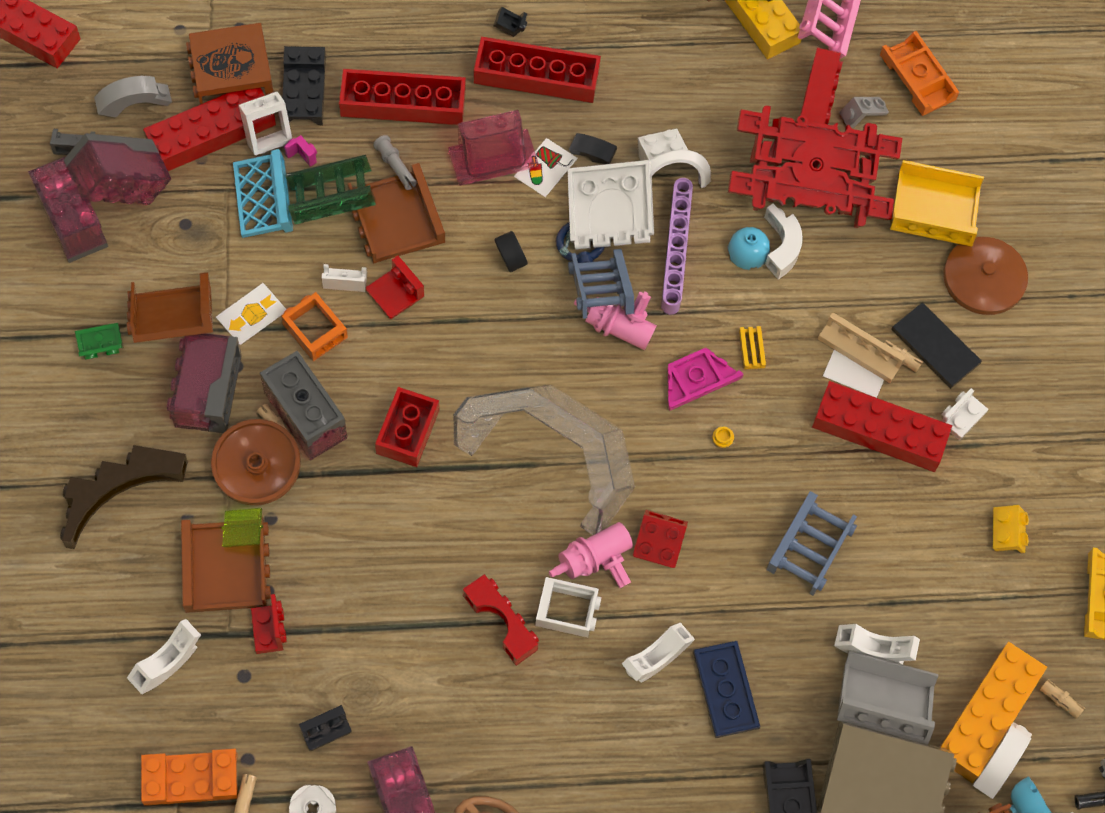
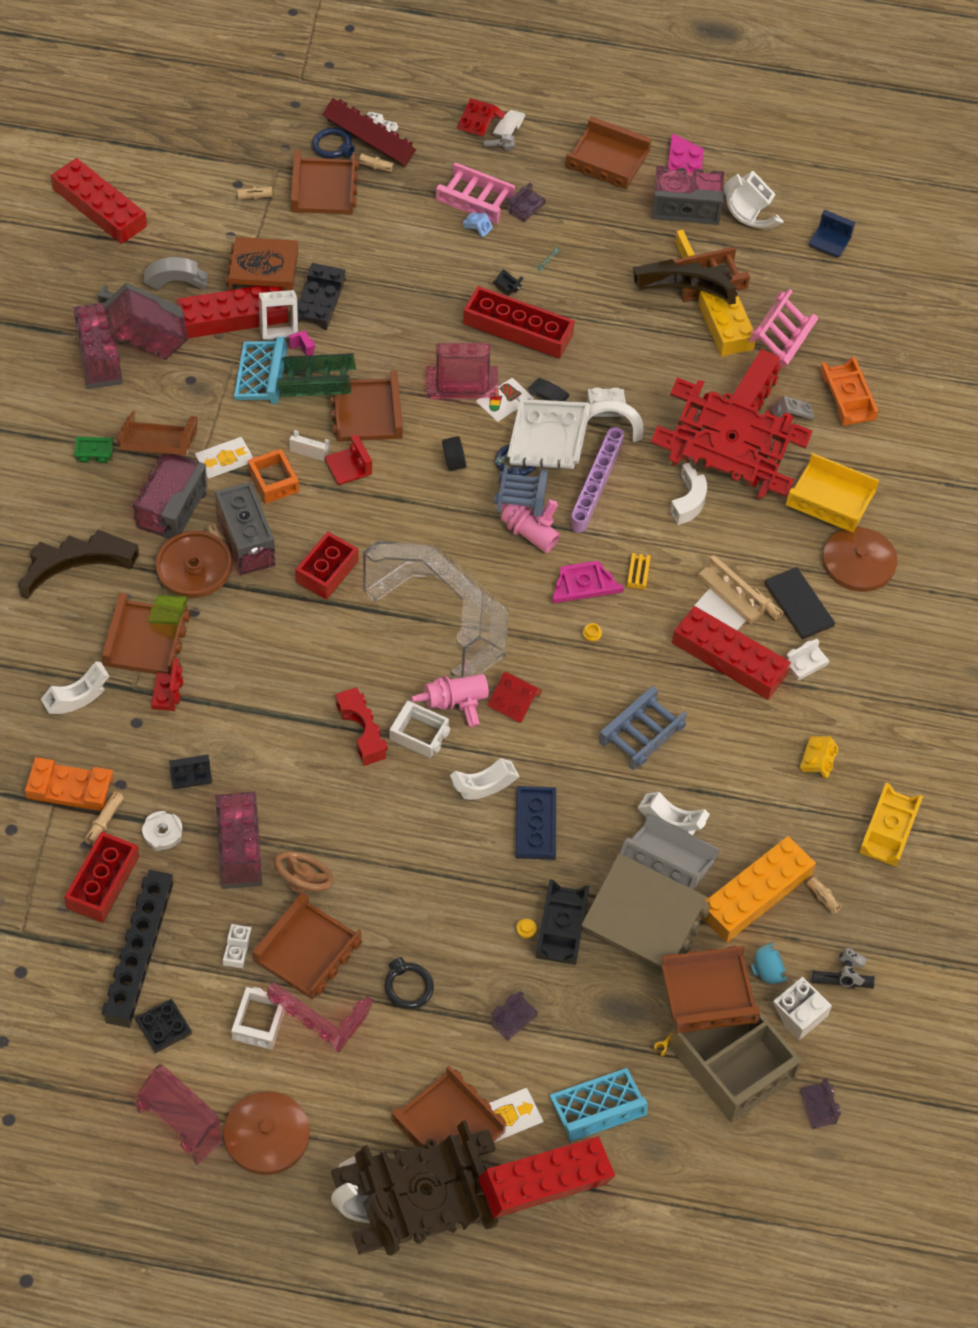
camera: 15 degrees right, 10 degrees down
red brick [339,69,466,125] -> none
light grey pin [373,135,417,190] -> none
medium azure cylinder [728,227,770,270] -> none
white arch [973,722,1032,799] -> none

